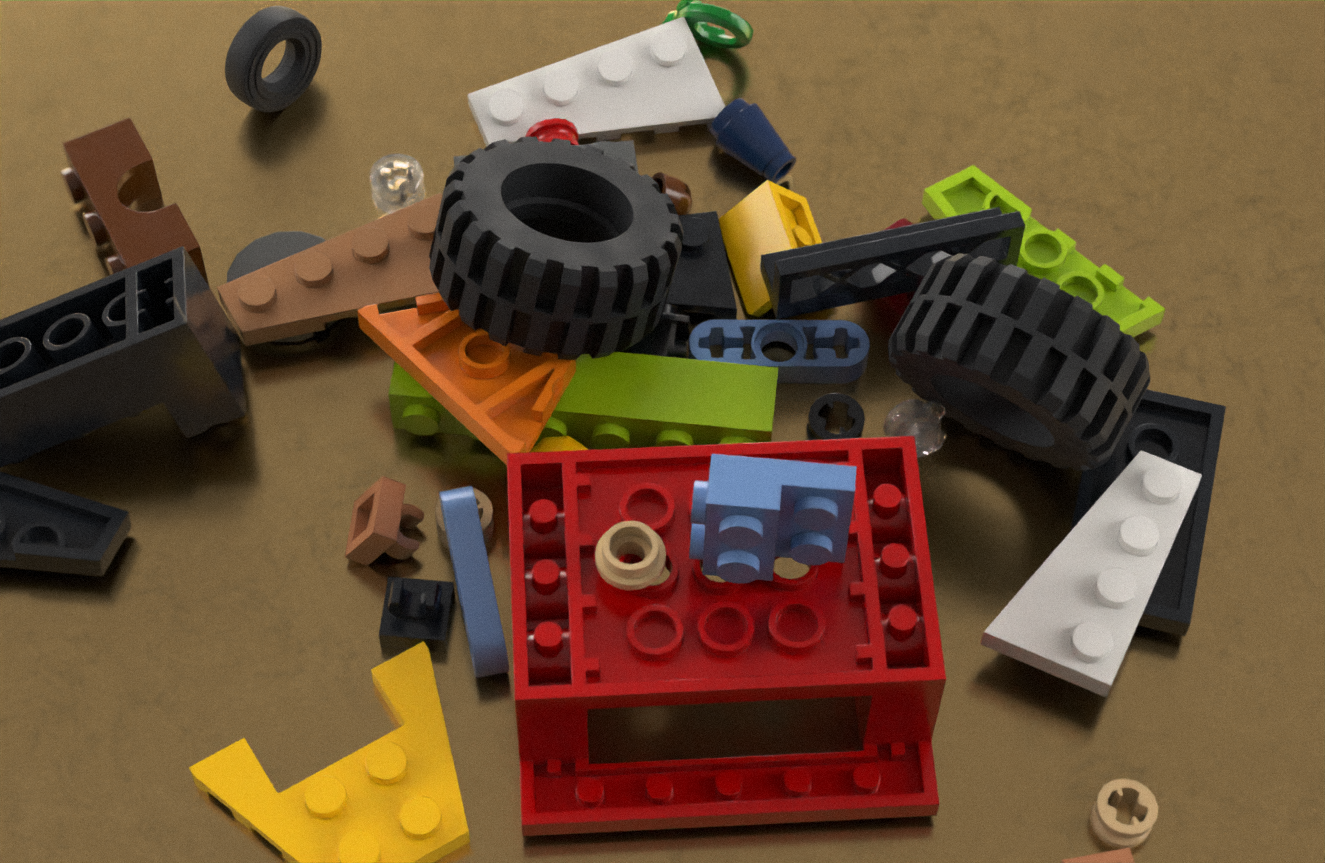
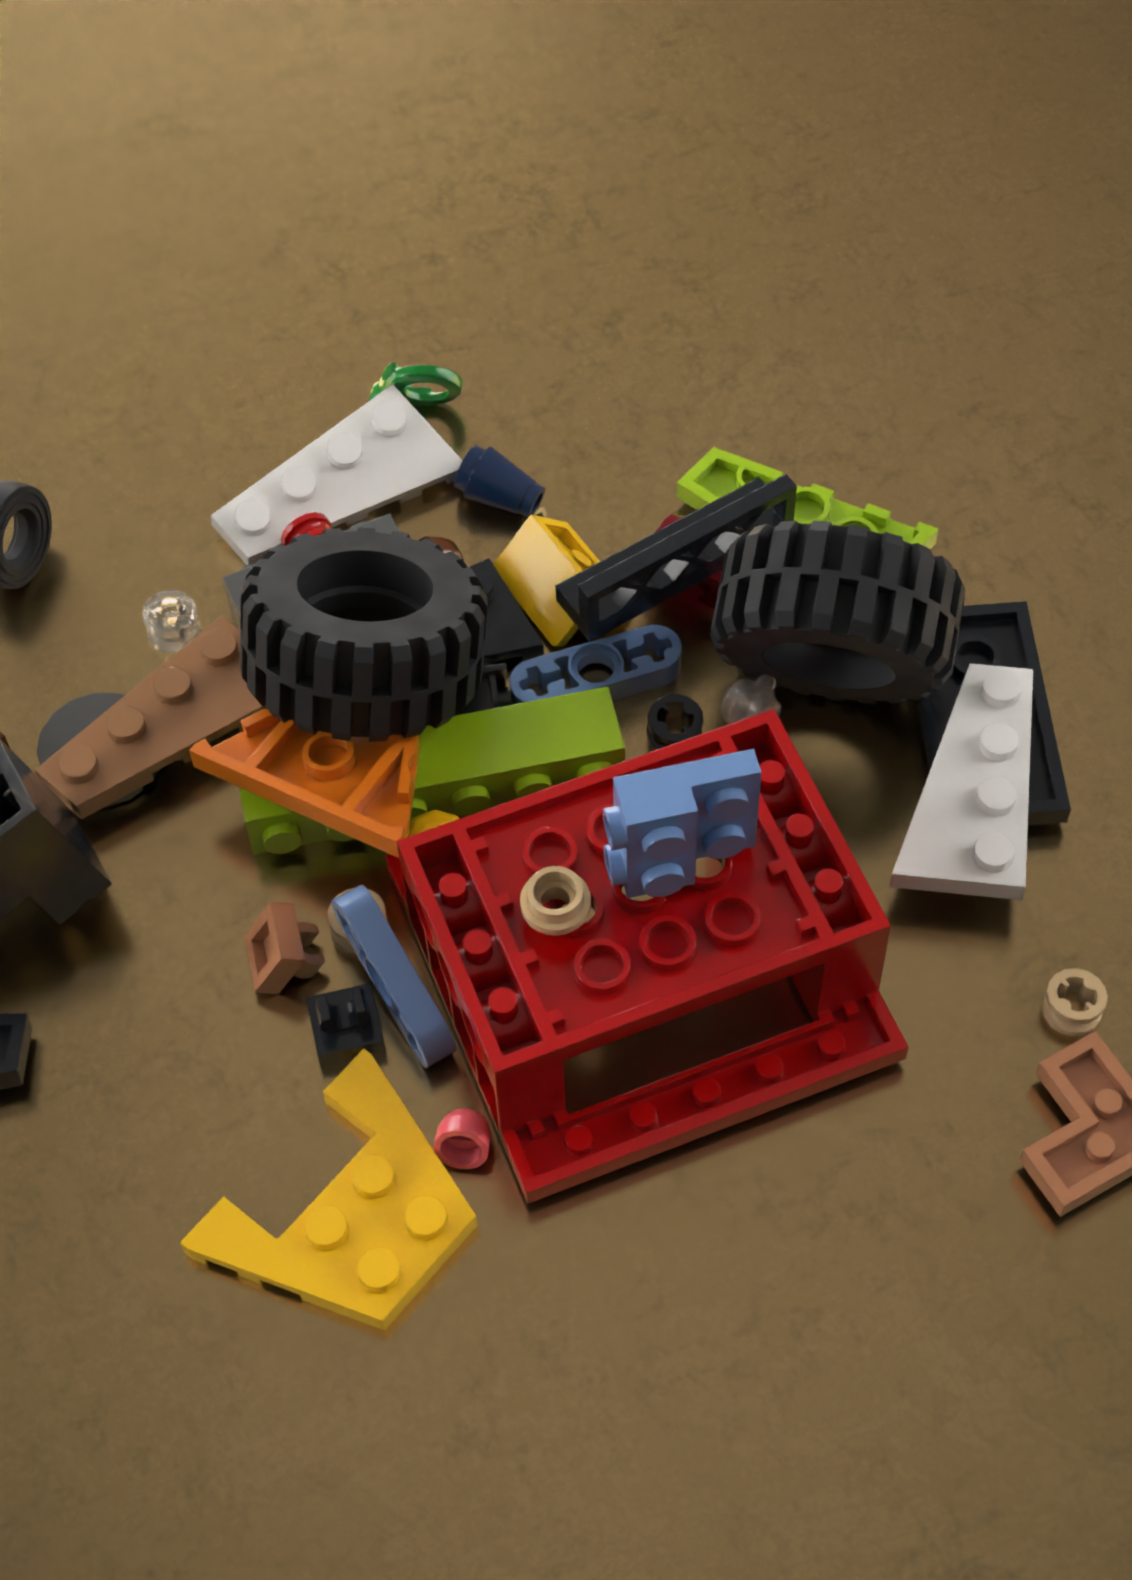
camera: 15 degrees left, 0 degrees up
none -> coral hinge [433,1107,491,1169]

